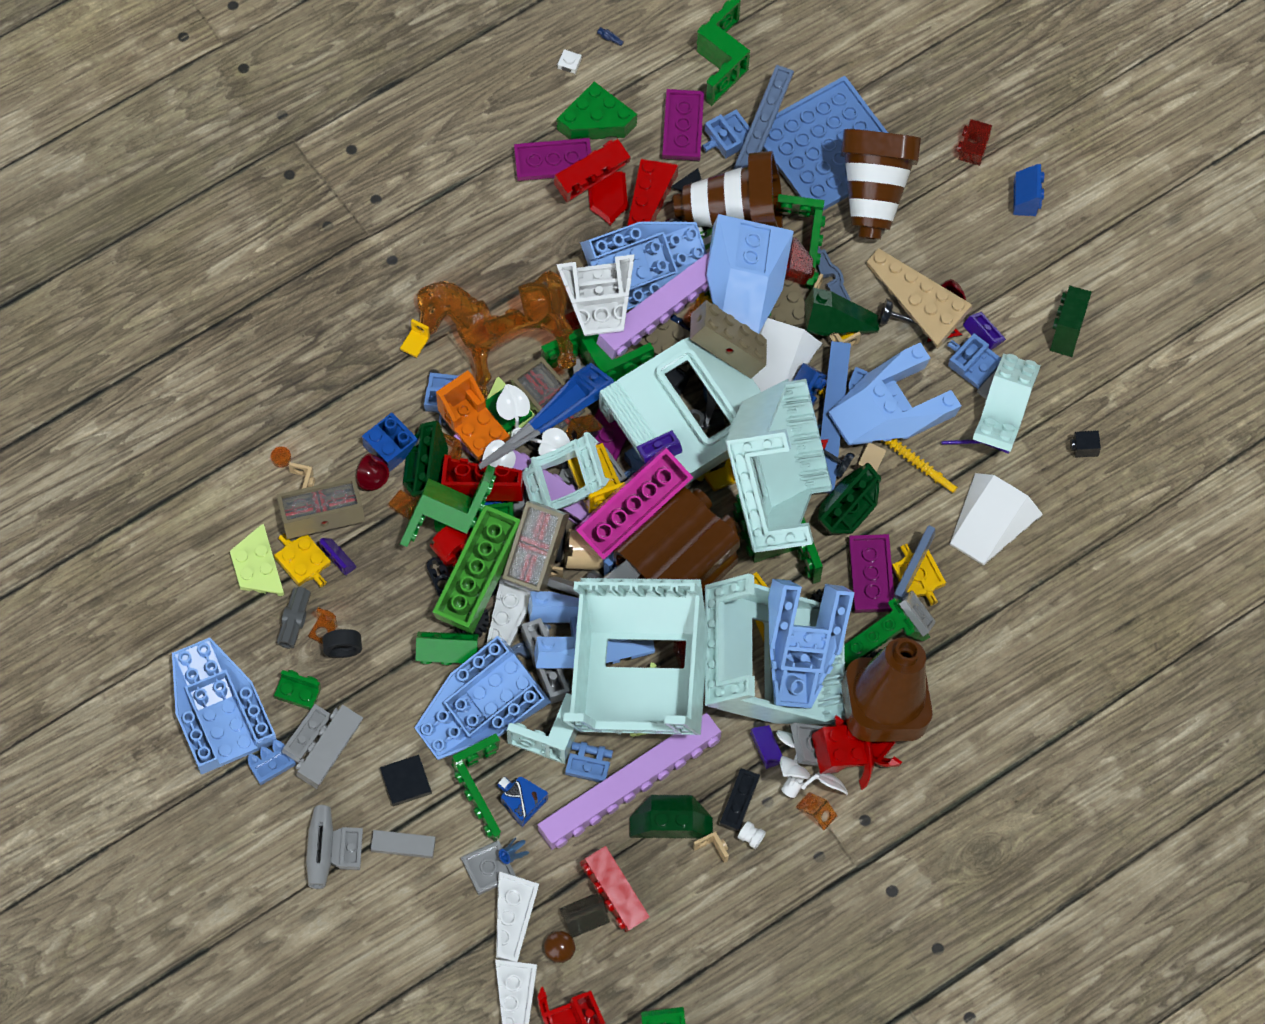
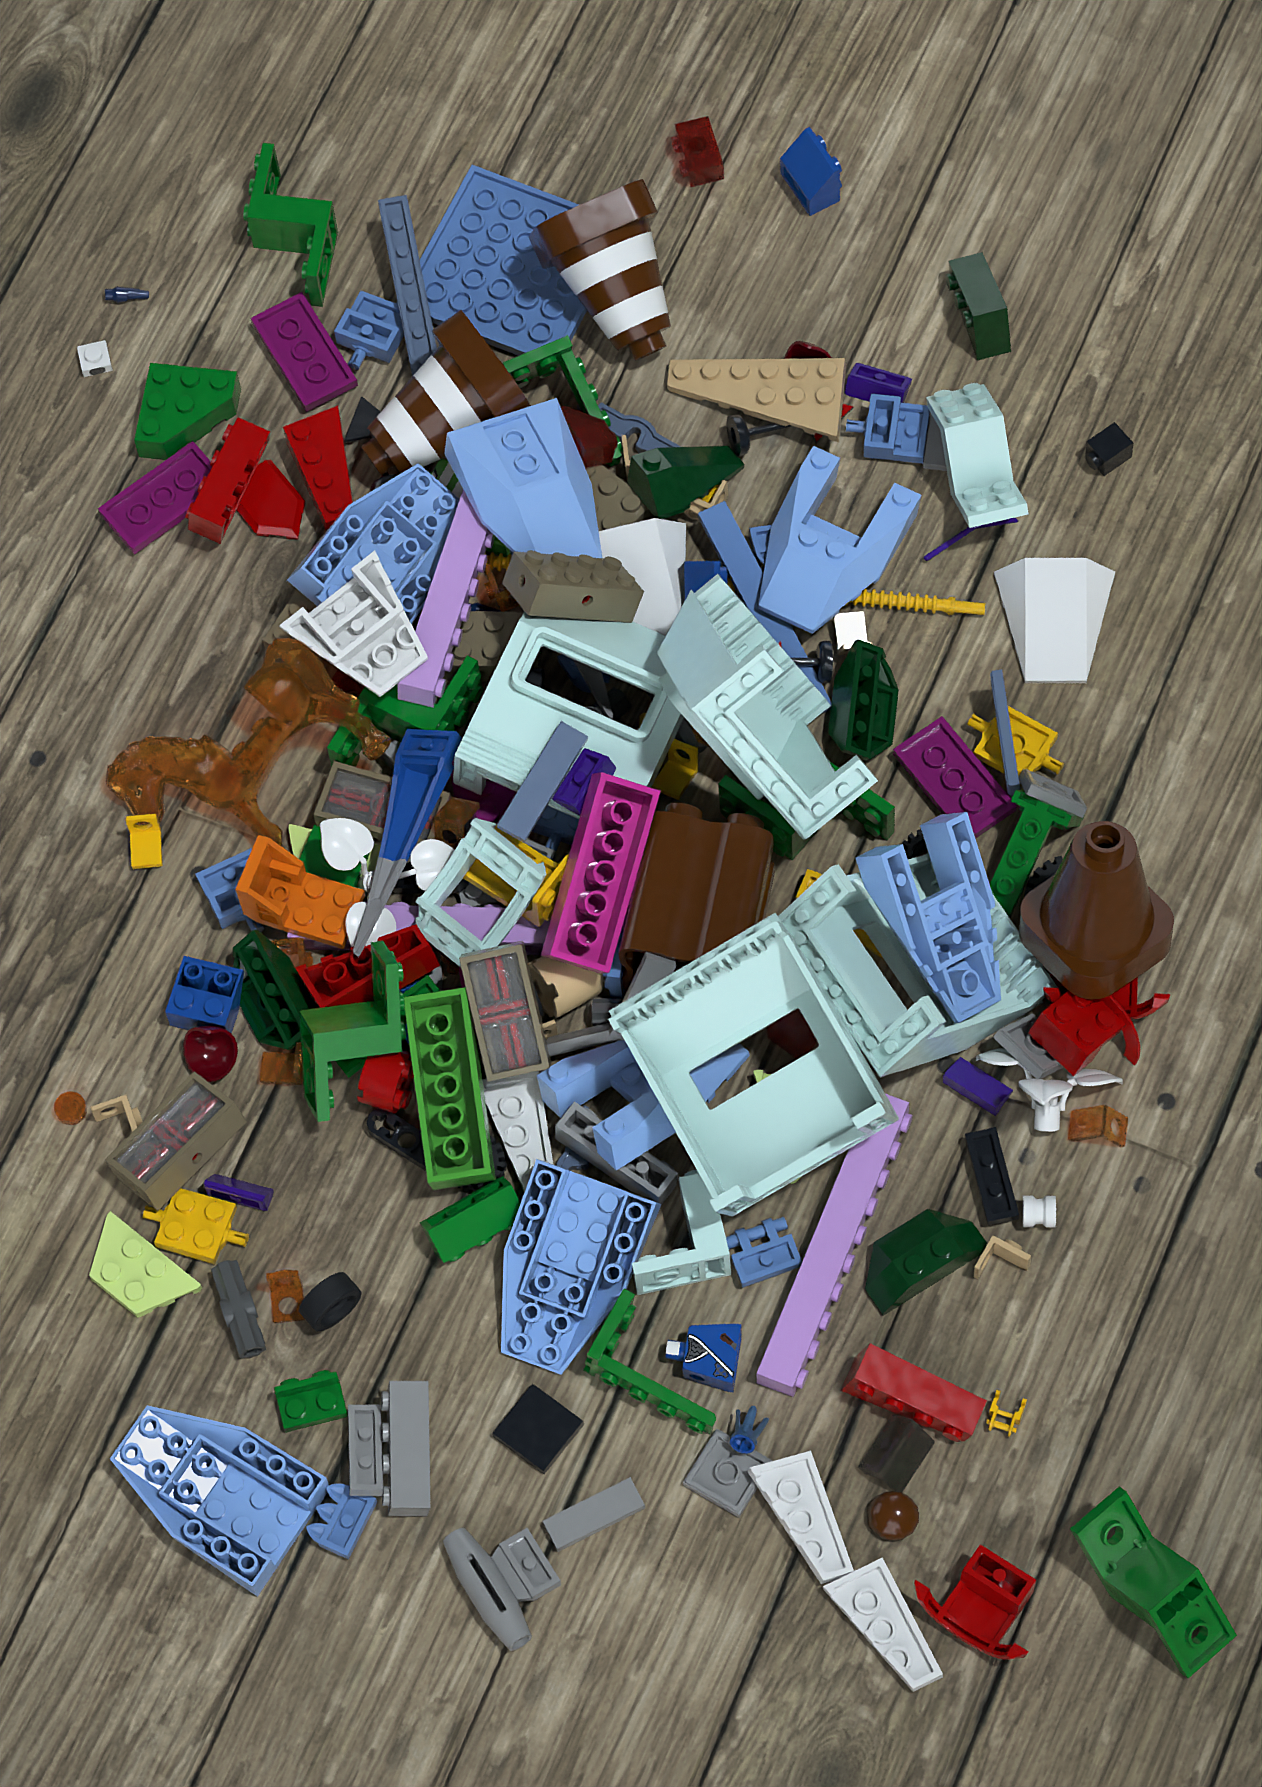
camera: 25 degrees left, 0 degrees up
none -> sand blue tile [497,721,588,843]
none -> yellow piece [986,1390,1027,1437]

